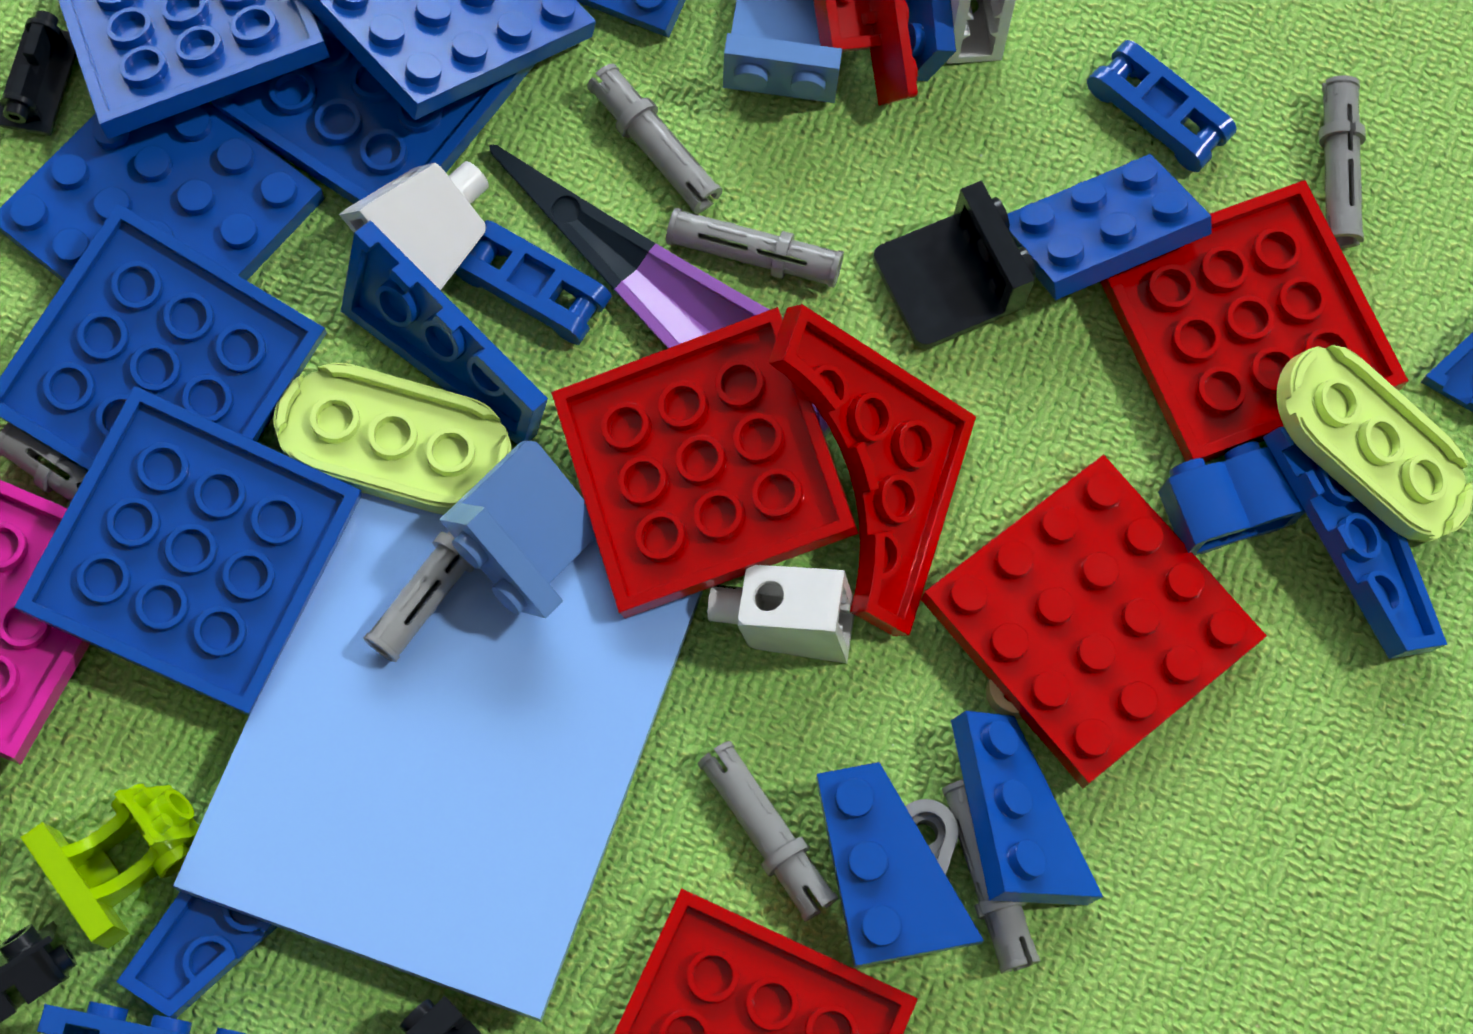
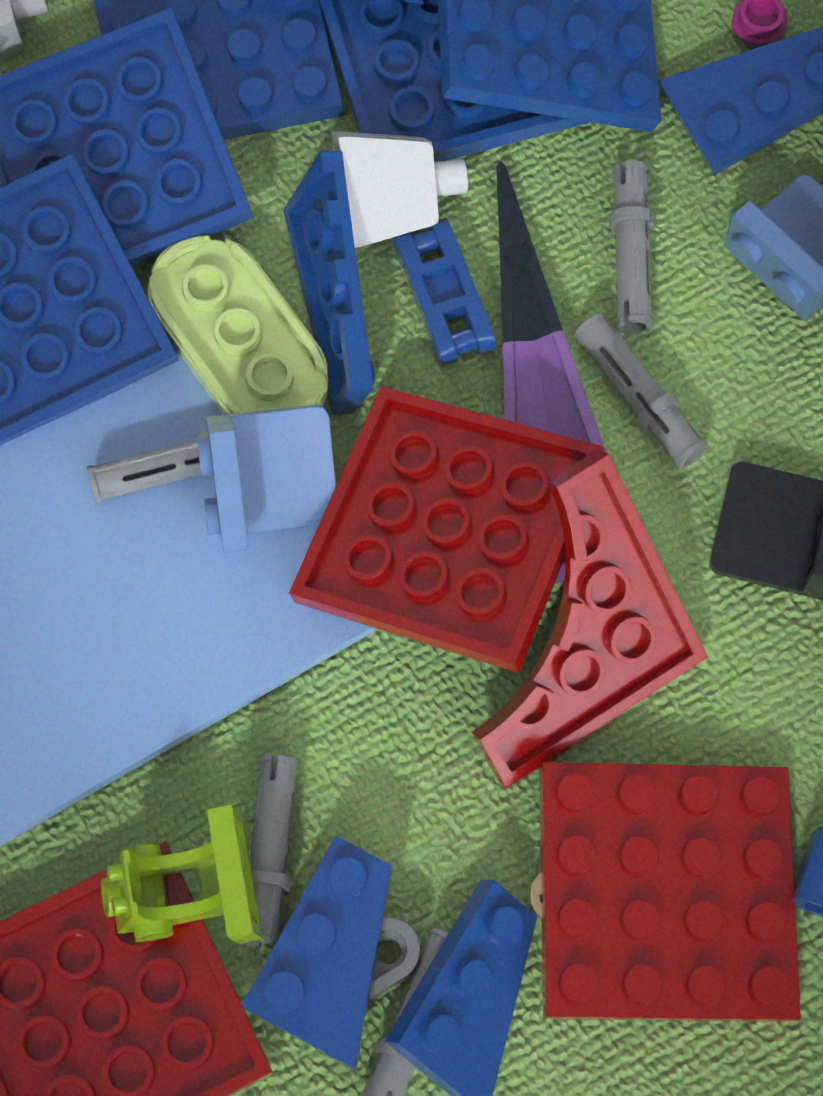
camera: 45 degrees right, 0 degrees up
white torso [707,565,854,663] -> none
none -> lime tile [101,804,263,944]

